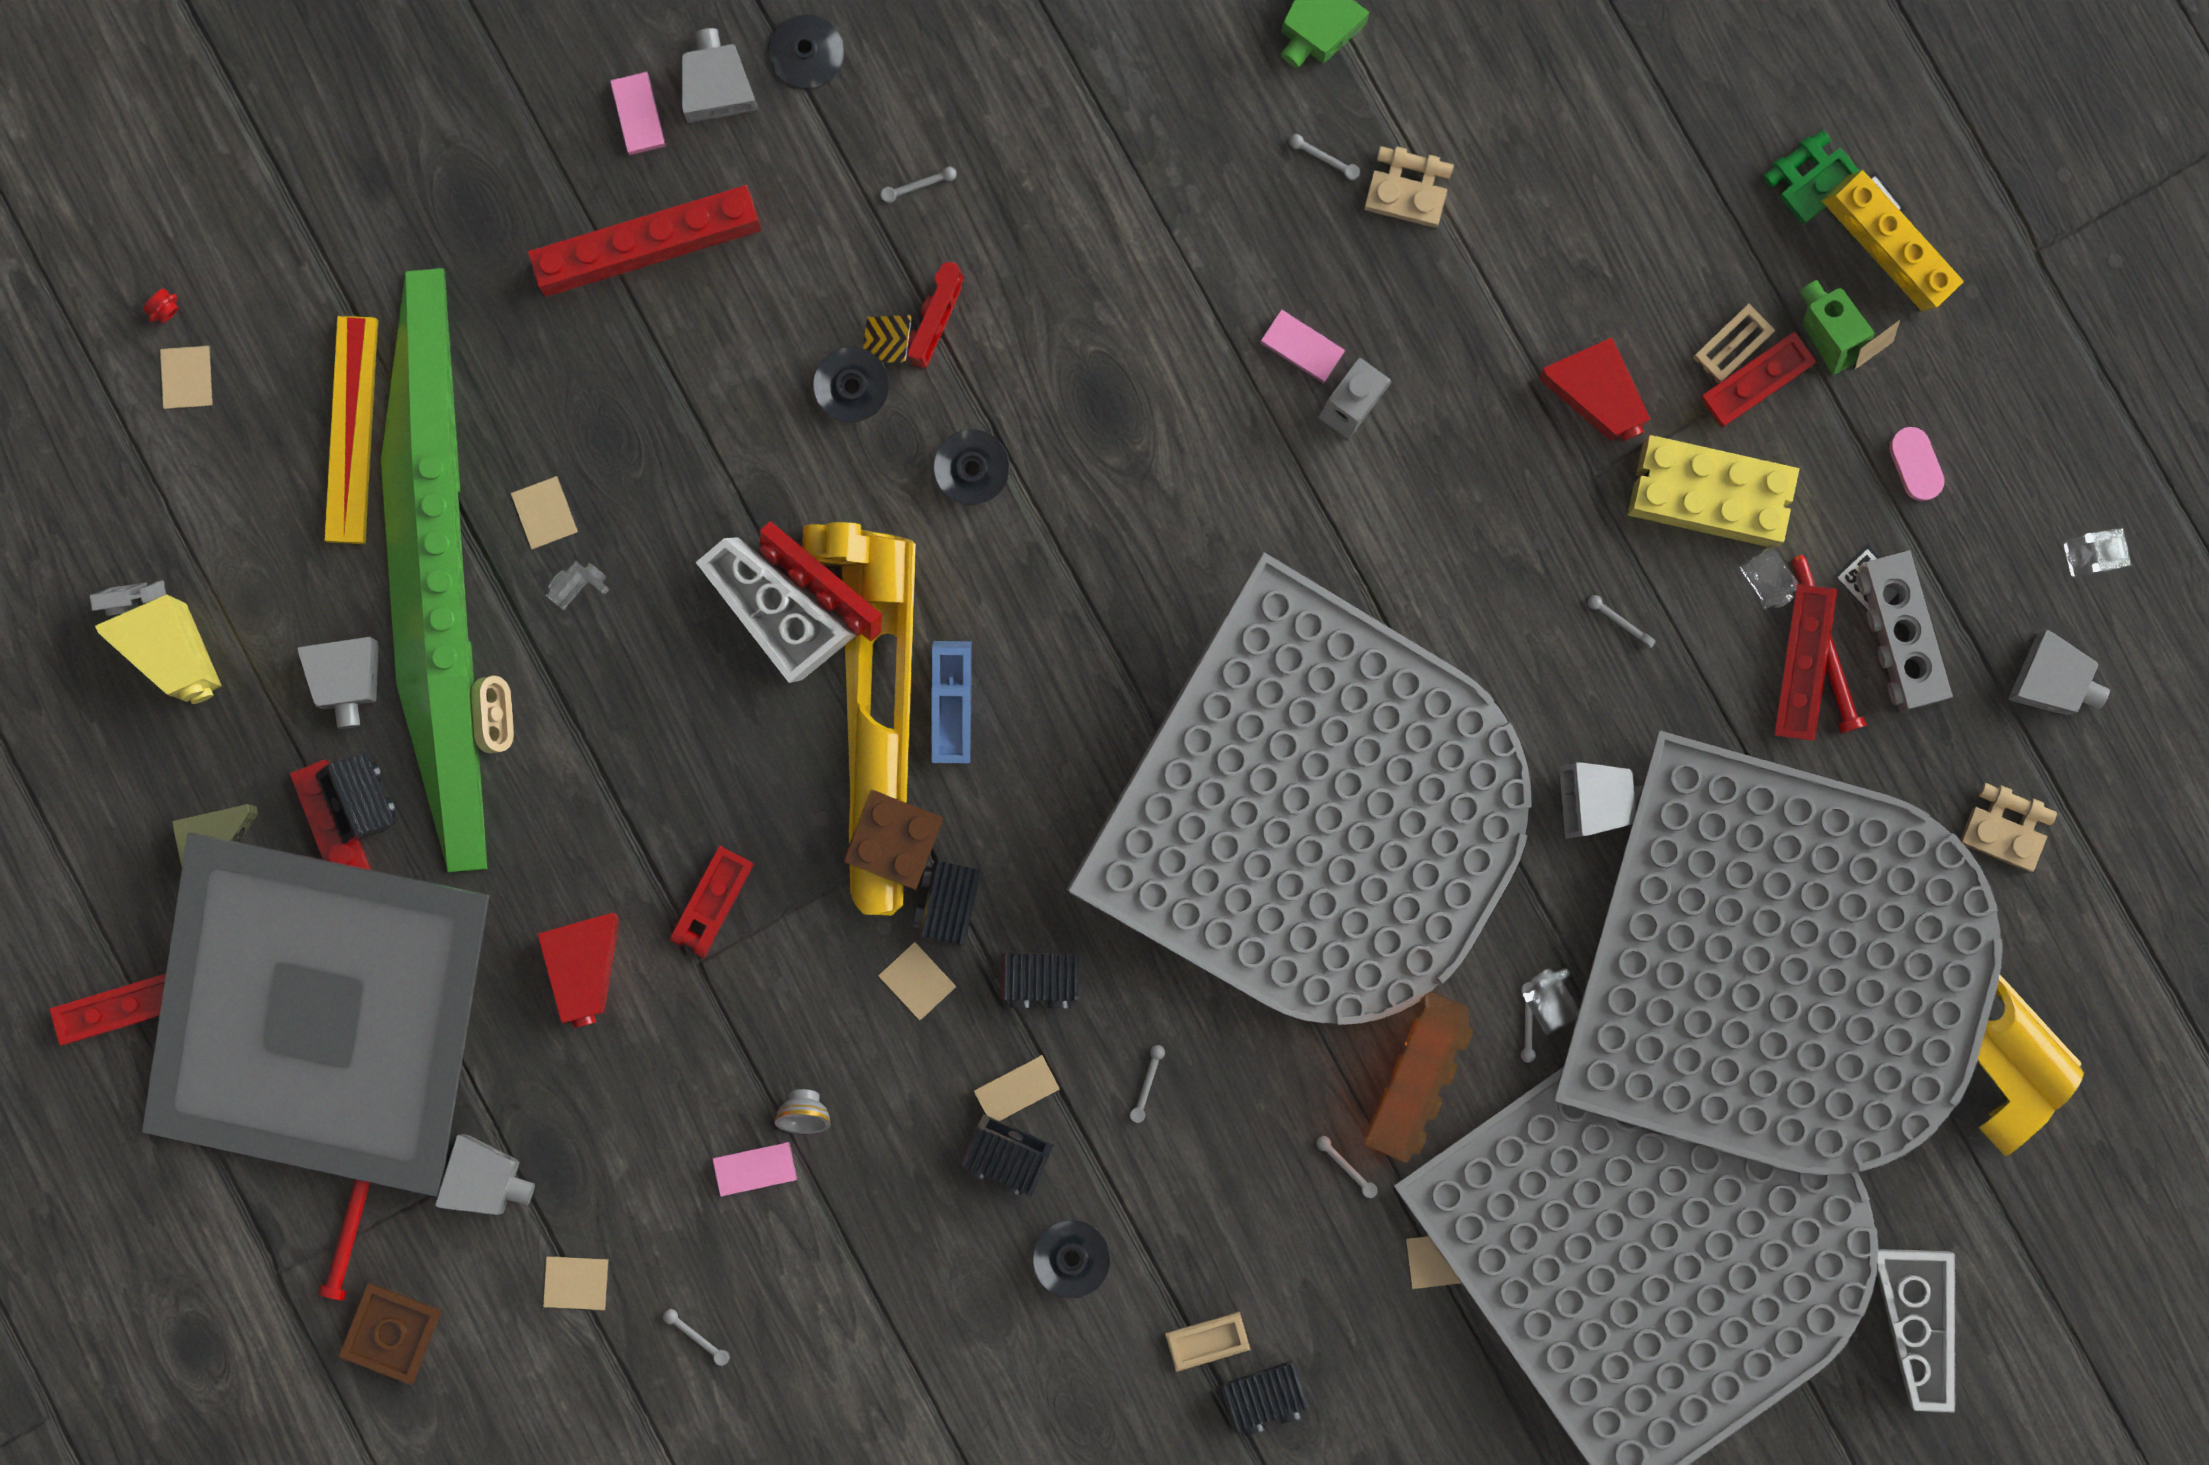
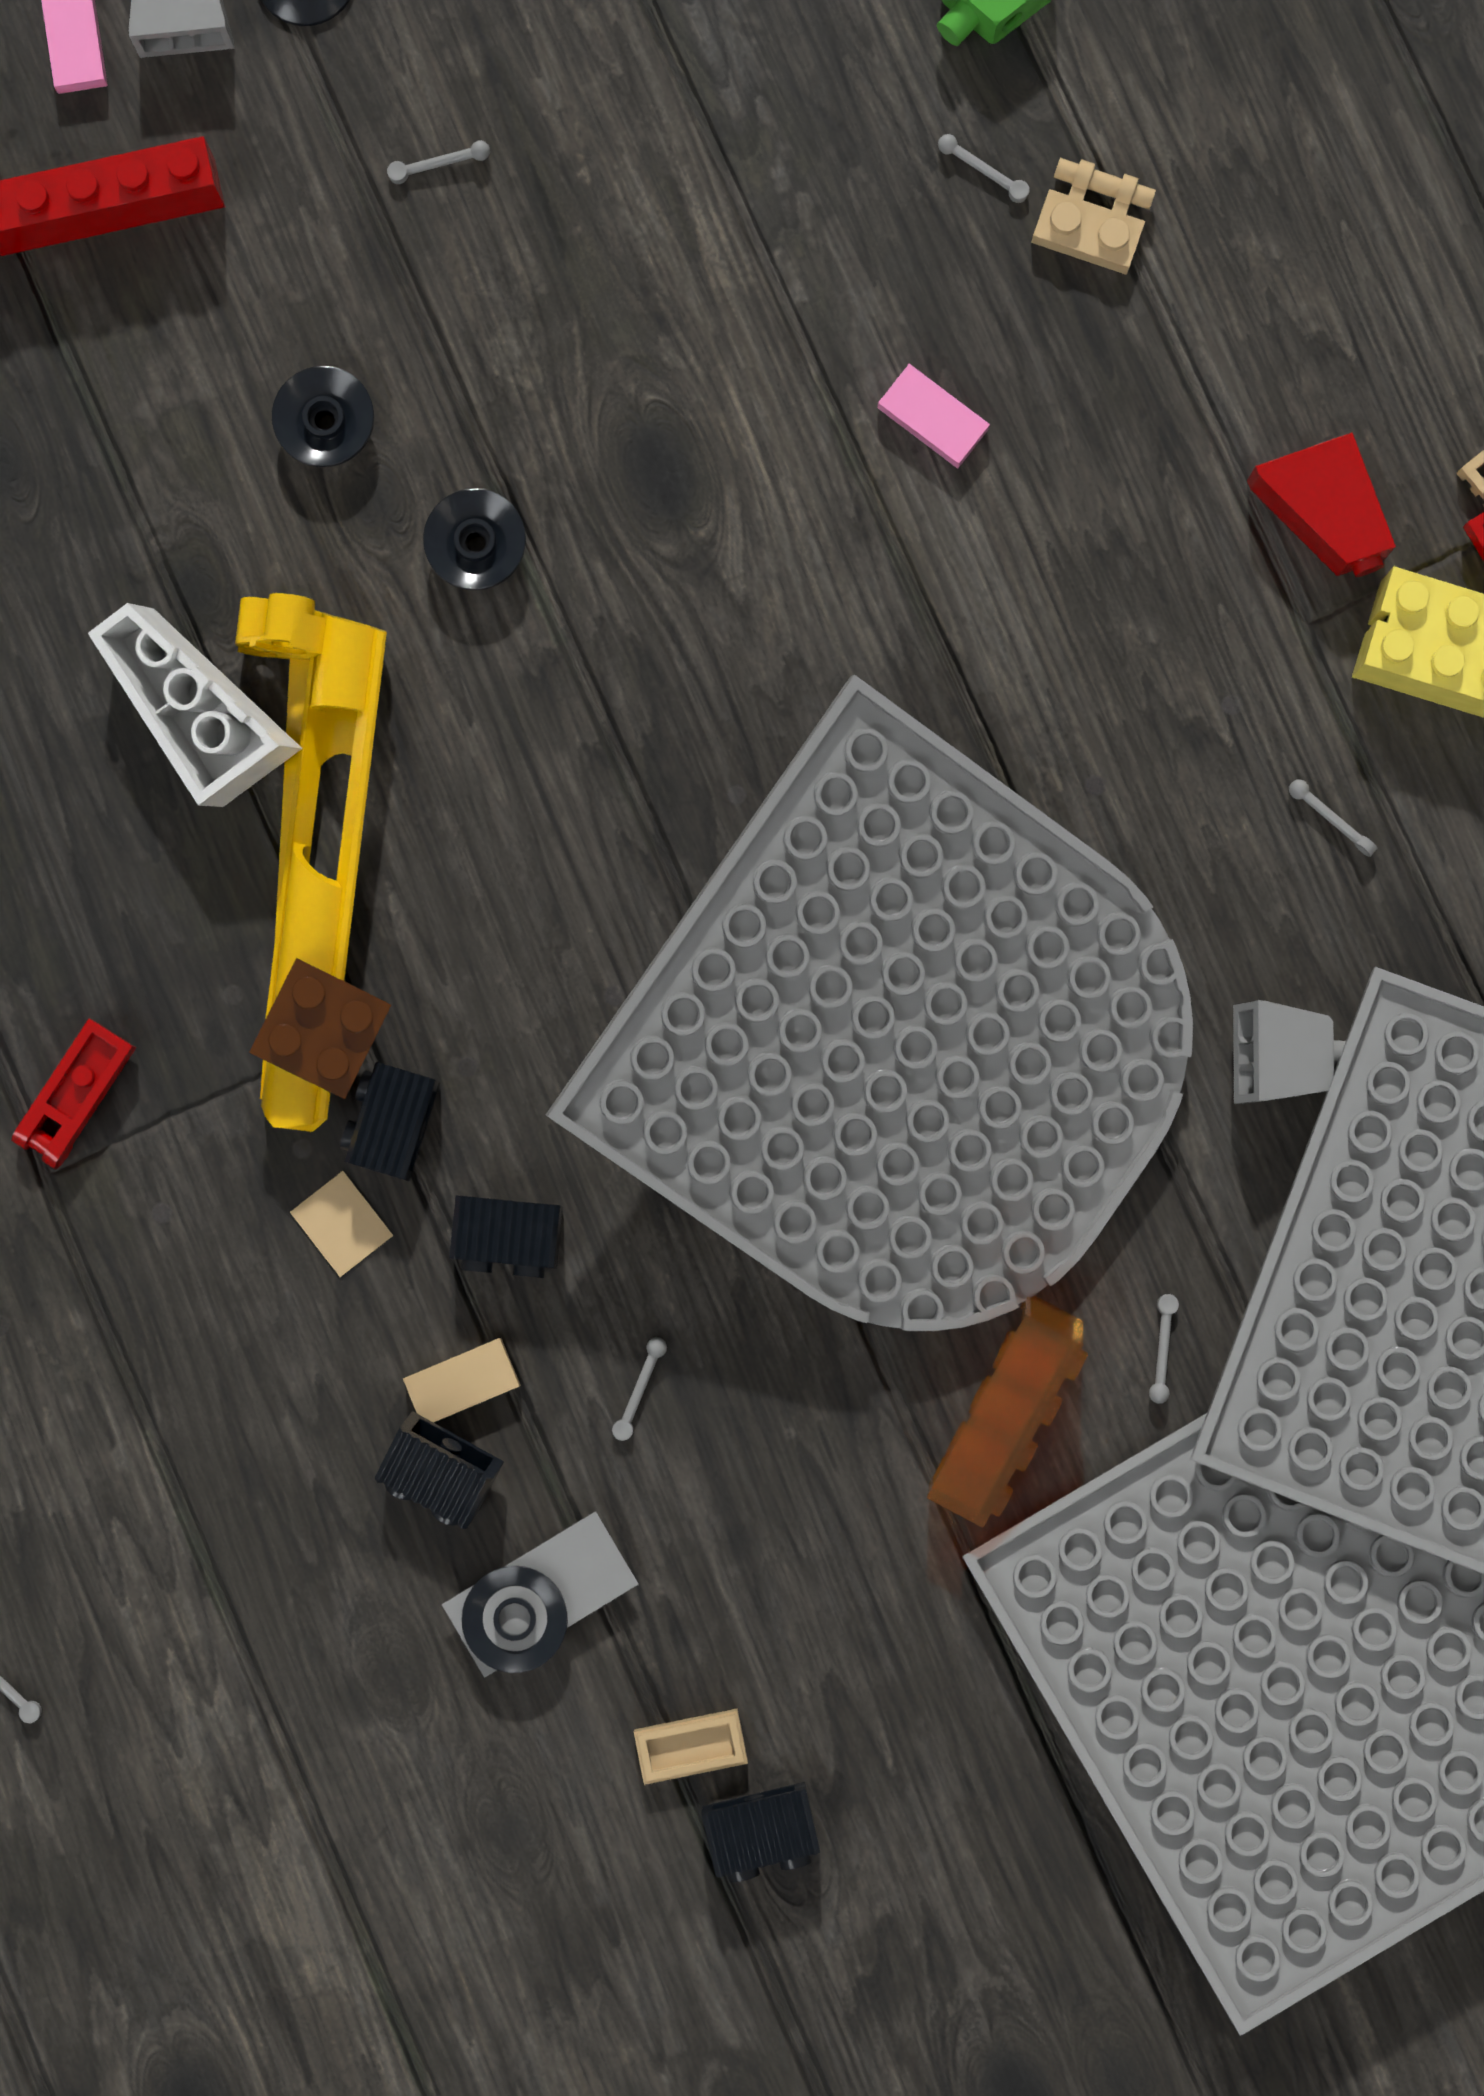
camera: 10 degrees right, 0 degrees up
bright pink tile [713,1142,797,1197] -> none
red plate [760,521,882,642] -> none
light grey piece [775,1089,830,1134] -> none
sticker [863,315,911,362] -> none
red hinge [907,261,964,369] -> none
medium blue slope [932,641,972,763] -> none
light grey hinge [1316,1136,1378,1198] -> none
light grey torso [1319,357,1391,440] -> none
tan sticker [1406,1236,1461,1289] -> none
clear bracket [1523,968,1580,1035] -> none
none -> light grey sticker [442,1511,638,1678]

